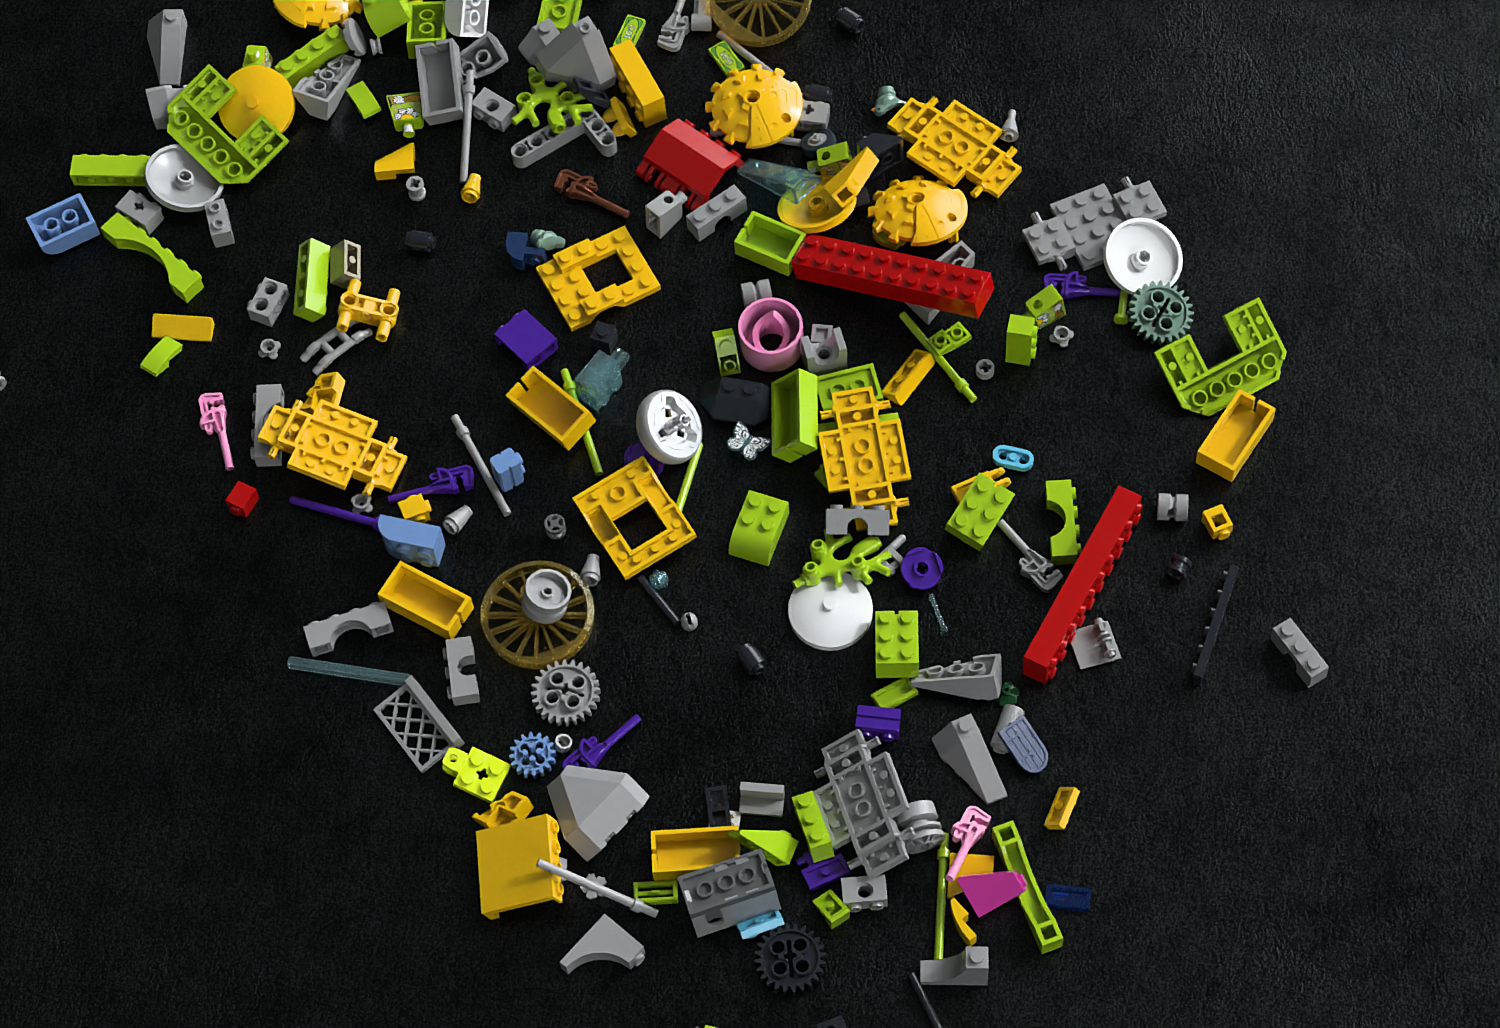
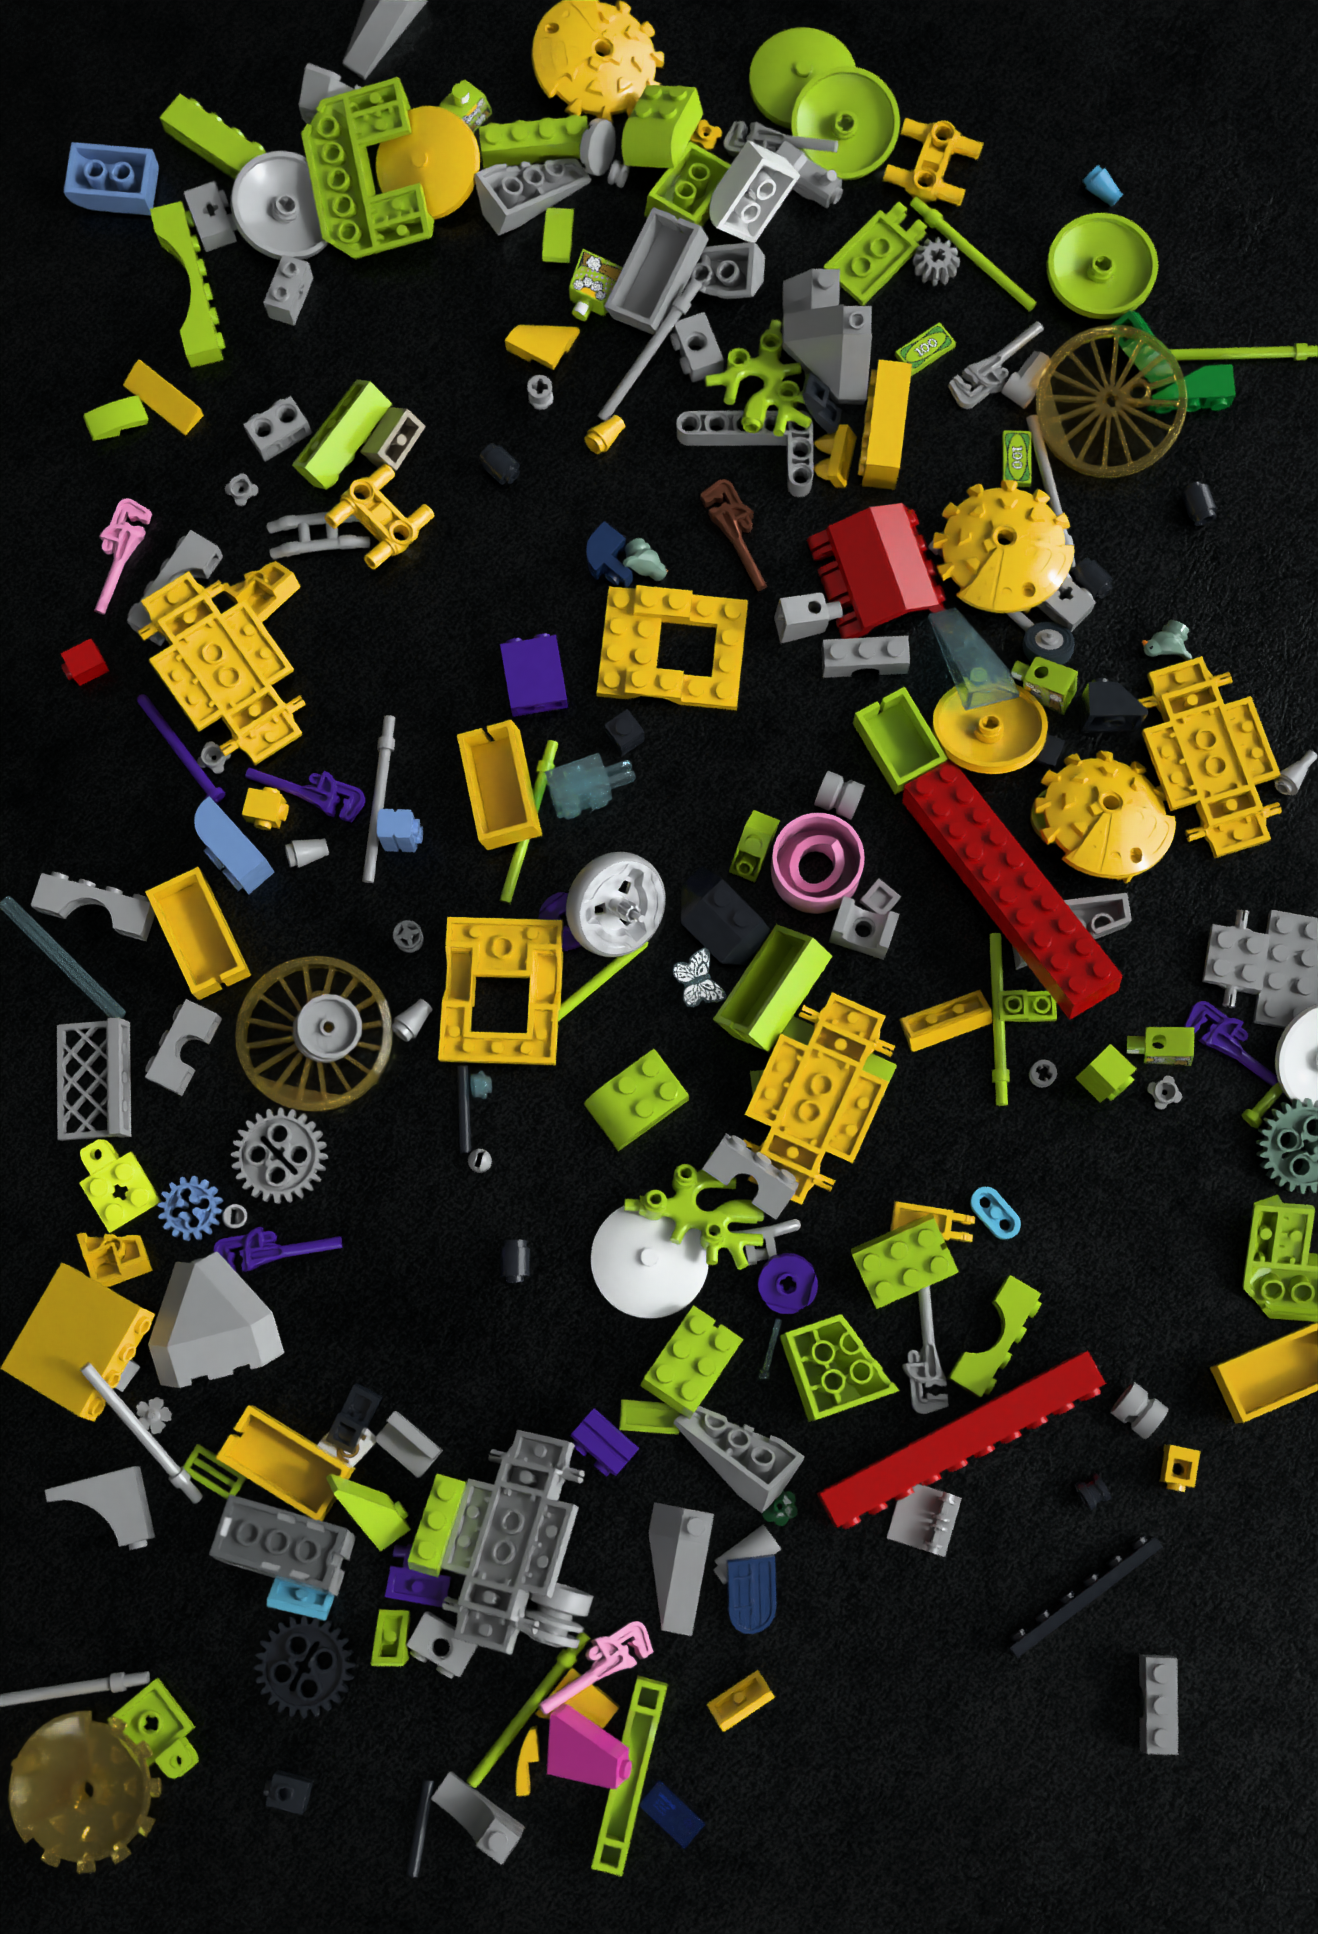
camera: 30 degrees right, 15 degrees up
lime plate [817,363,883,411] -> none
yellow slope [823,147,879,208] -> none
none -> lime wedge [780,1314,899,1422]

